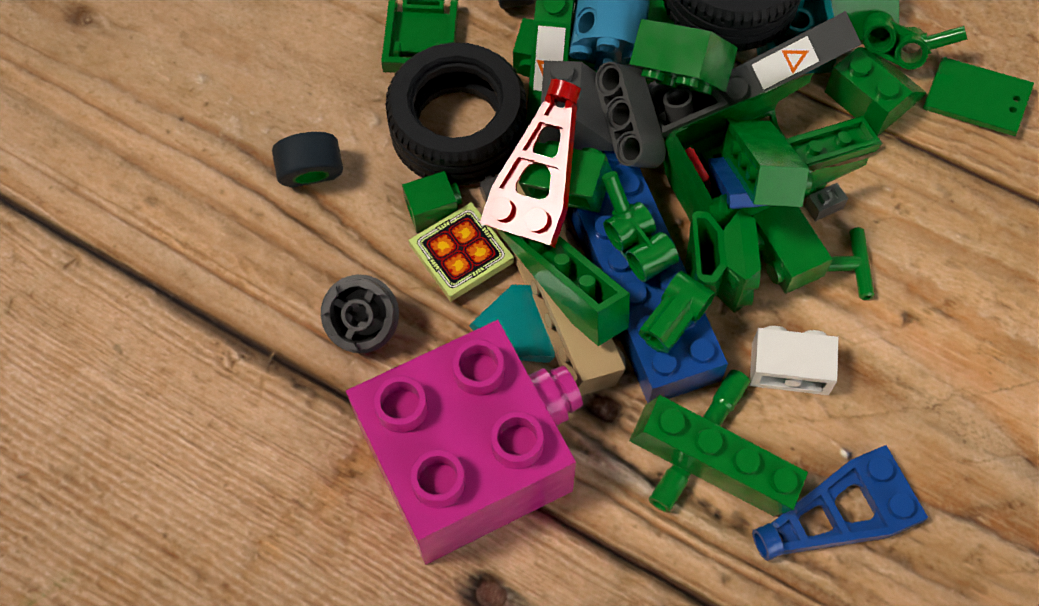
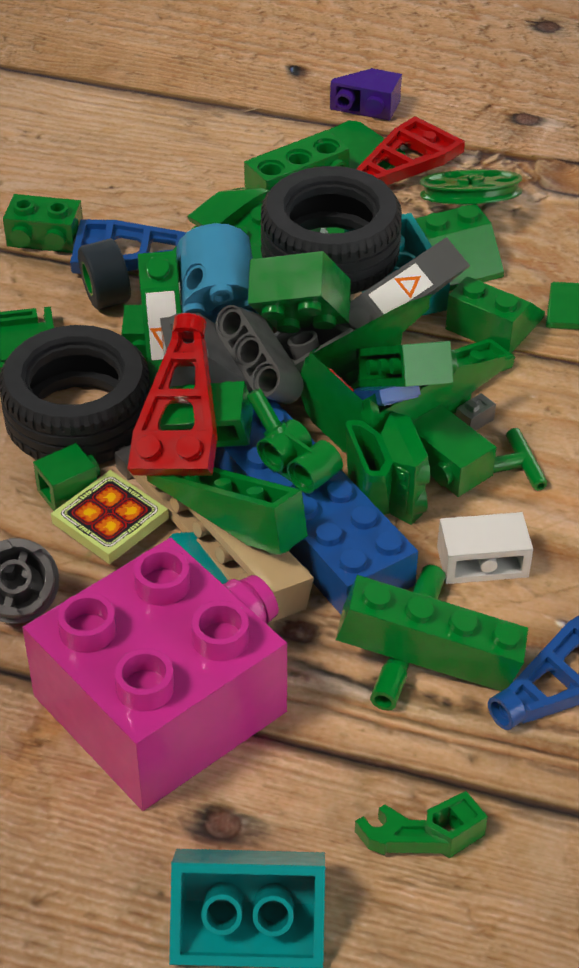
camera: 15 degrees left, 20 degrees down
green piece [639,270,716,354] -> none
green beam [863,11,968,70] -> none

